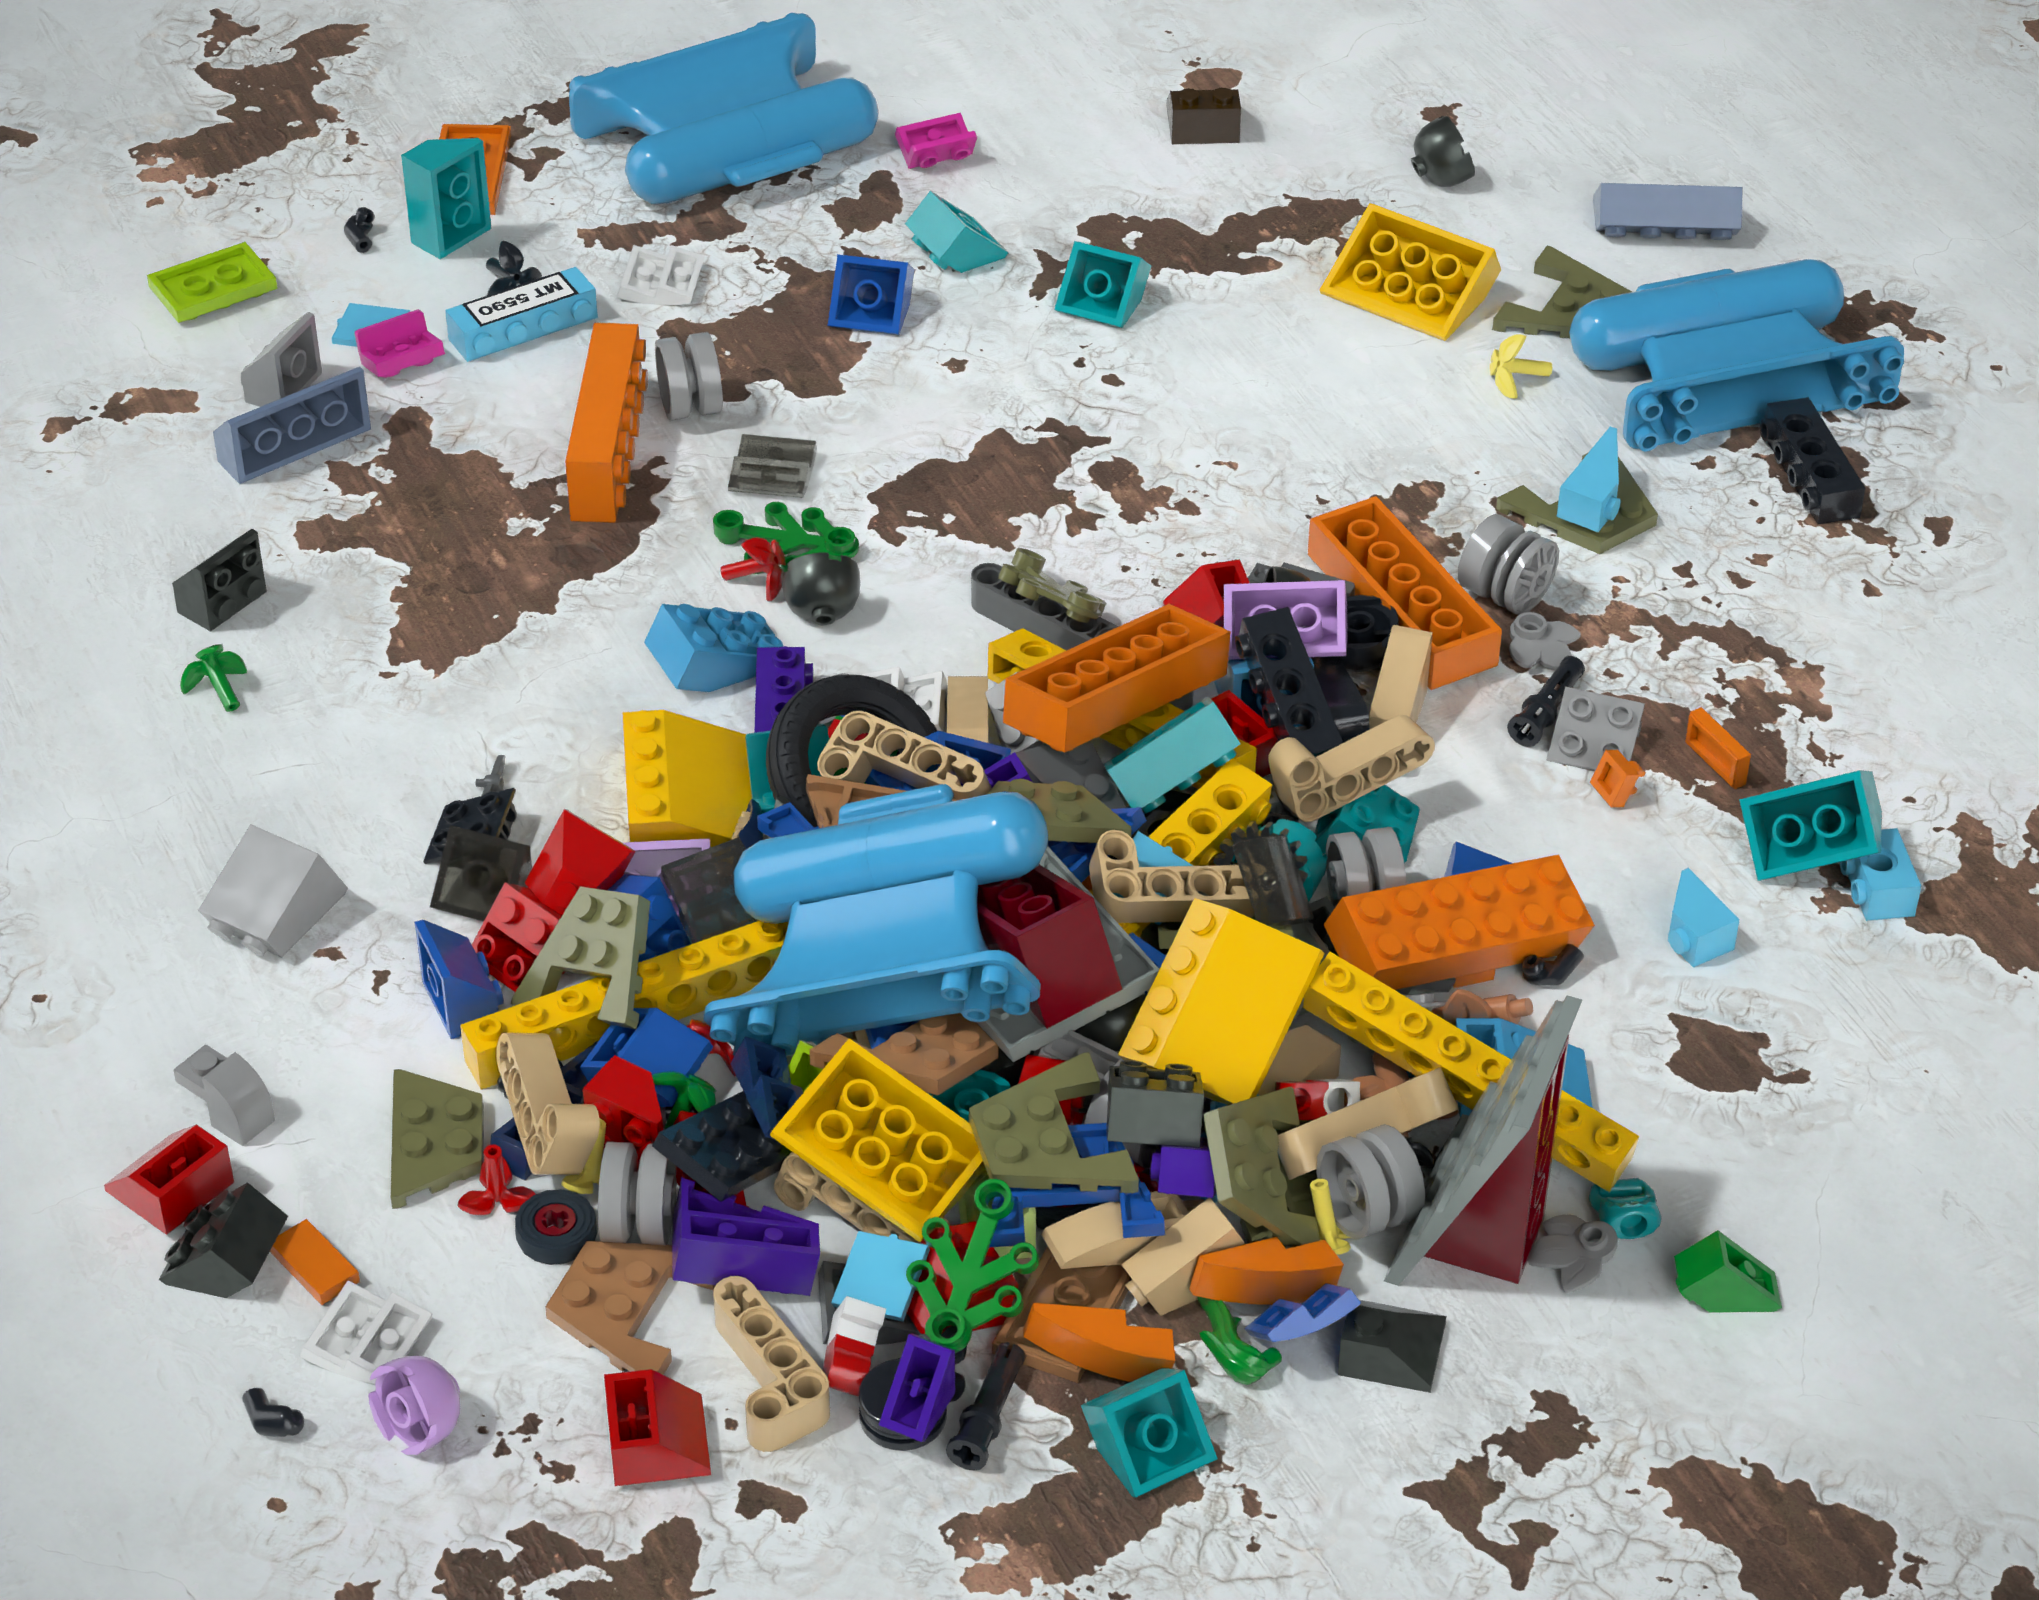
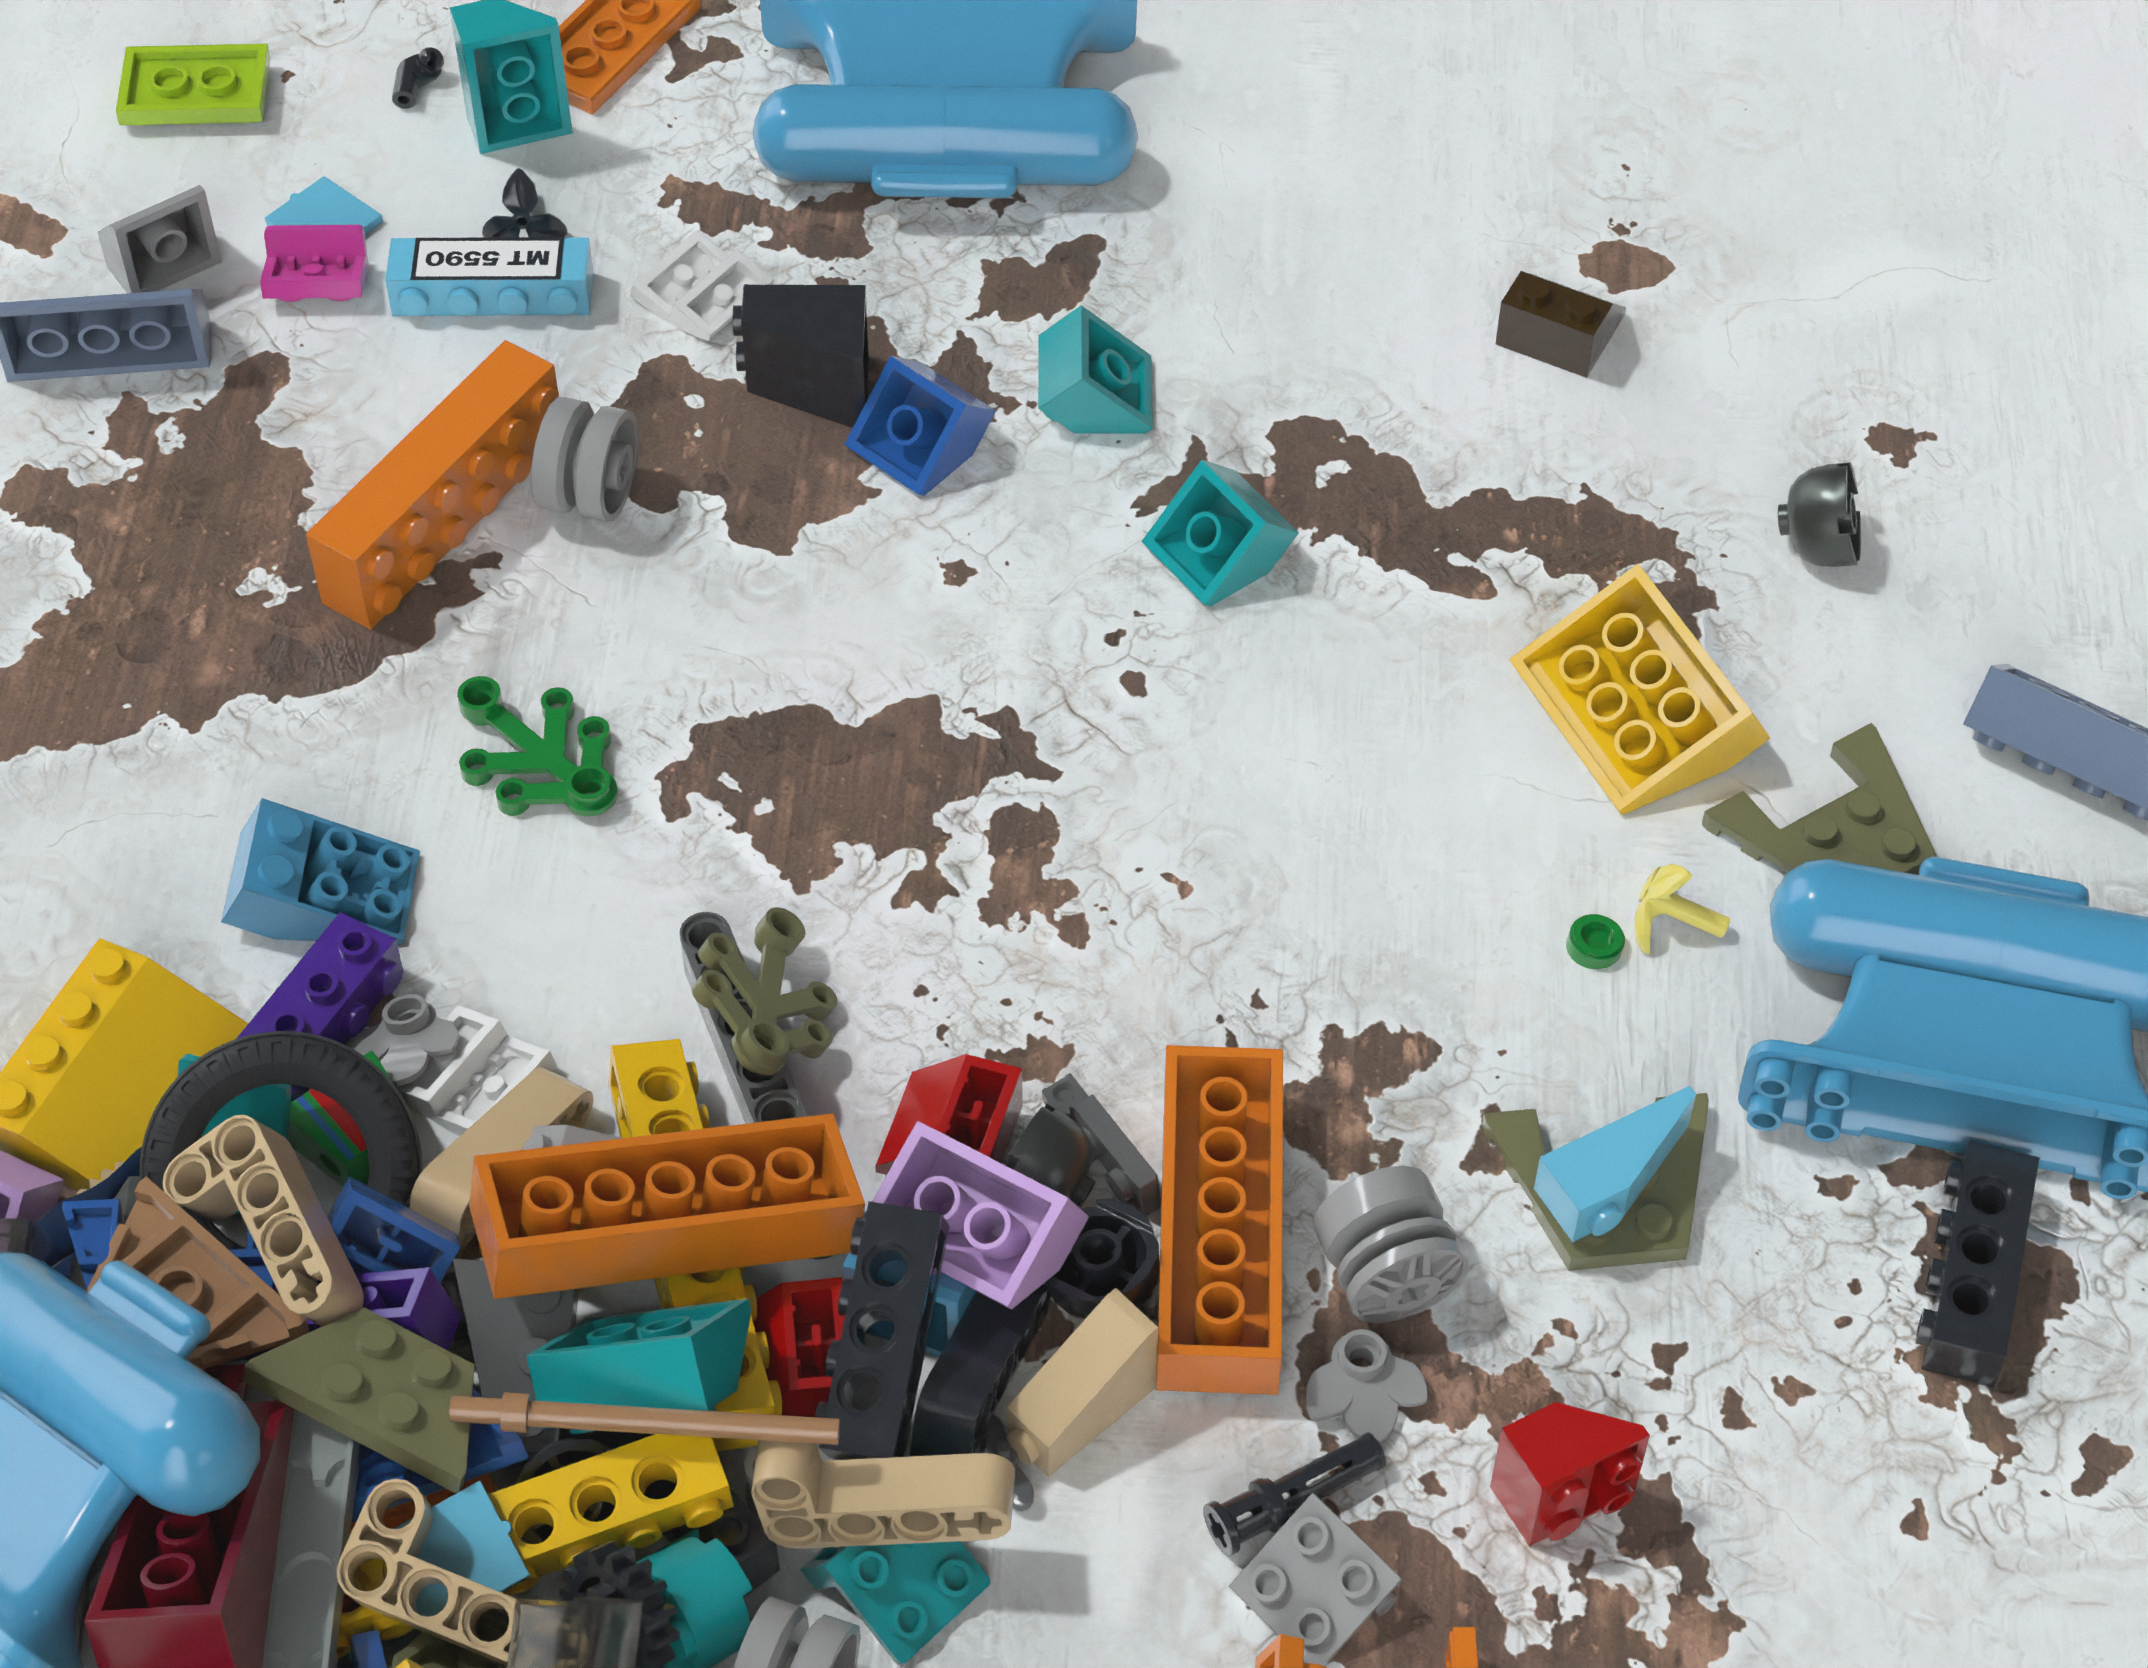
camera: 30 degrees right, 10 degrees up
red plant [720,537,786,601] -> none
clear smoke slope [728,434,817,498] -> none
pearl dark grey cylinder [781,552,860,626] -> none
dark pink bracket [895,112,977,169] -> none
none -> medium nougat bar [449,1392,840,1445]
none -> black slope [732,284,869,428]
none -> red slope [1490,1402,1650,1547]
none -> green tile [1566,914,1625,969]

